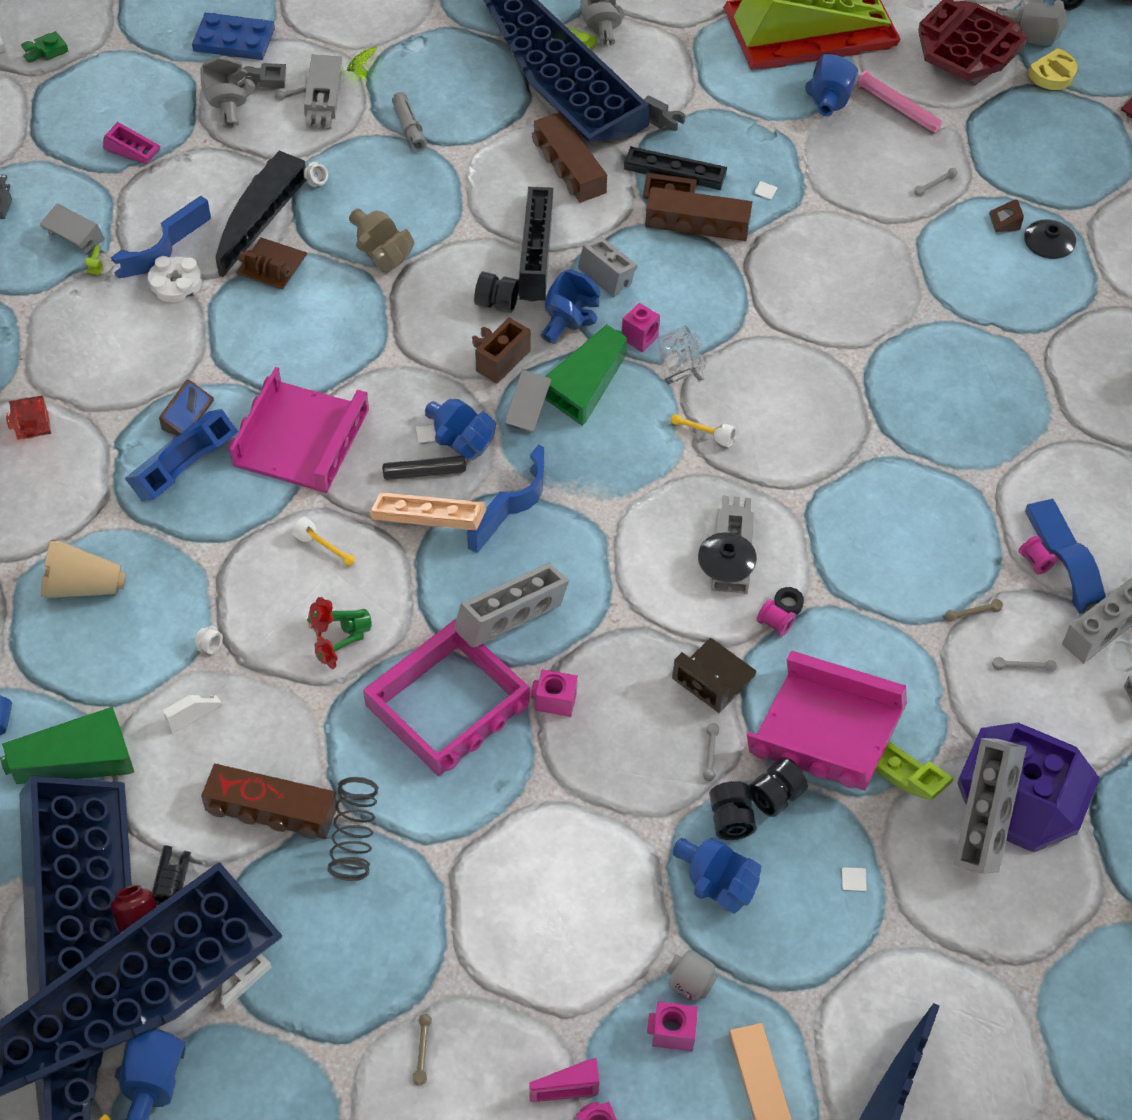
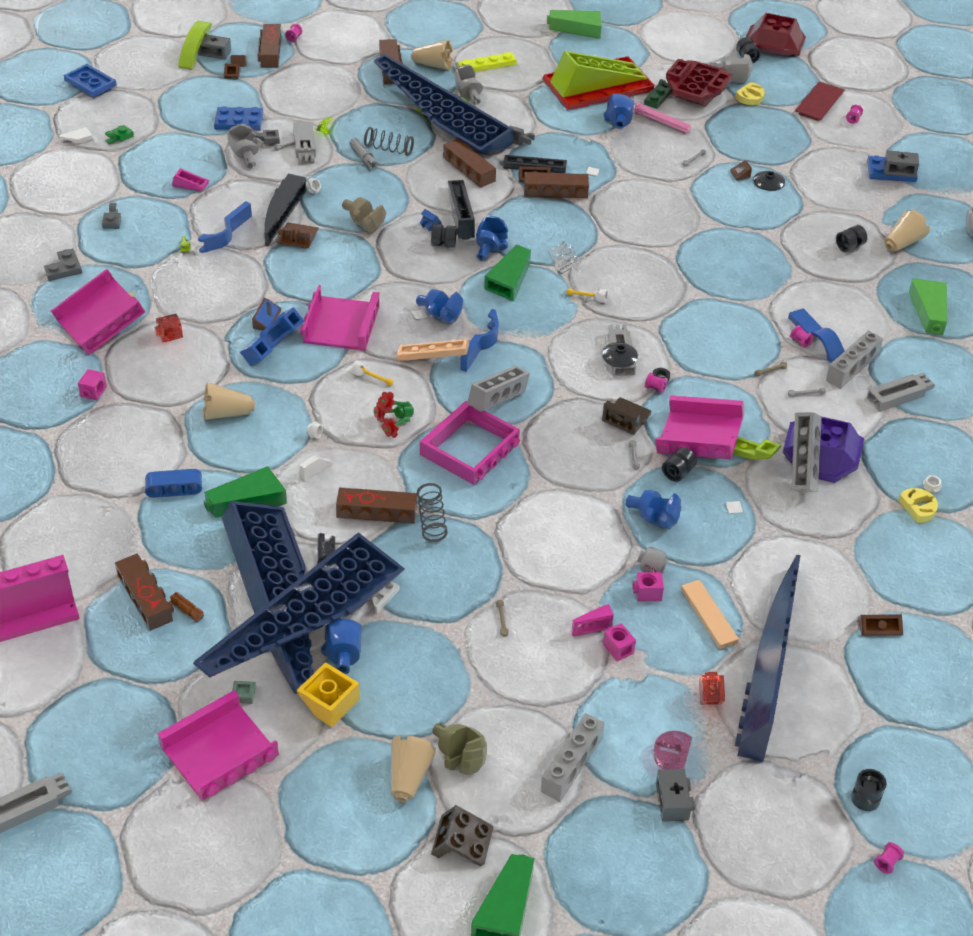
camera: 10 degrees left, 10 degrees down
light grey hinge [40,203,105,254] -> none
dark red head [111,885,157,932] -> none
white plate [148,256,202,303] -> none
black axle [382,456,466,480] -> none
reddish brown brick [472,317,531,384] -> none
light grey hinge [505,369,552,433] -> none
dark pink brick [531,669,578,717] -> none
light grey hinge [578,237,638,297] -> none
dark pink brick [622,303,660,353] -> none
black wheel [709,781,757,840] -> none
none -> dark grey piece [364,127,414,156]
none -> blue tile [420,209,442,231]
none -> dark green plate [644,79,672,109]

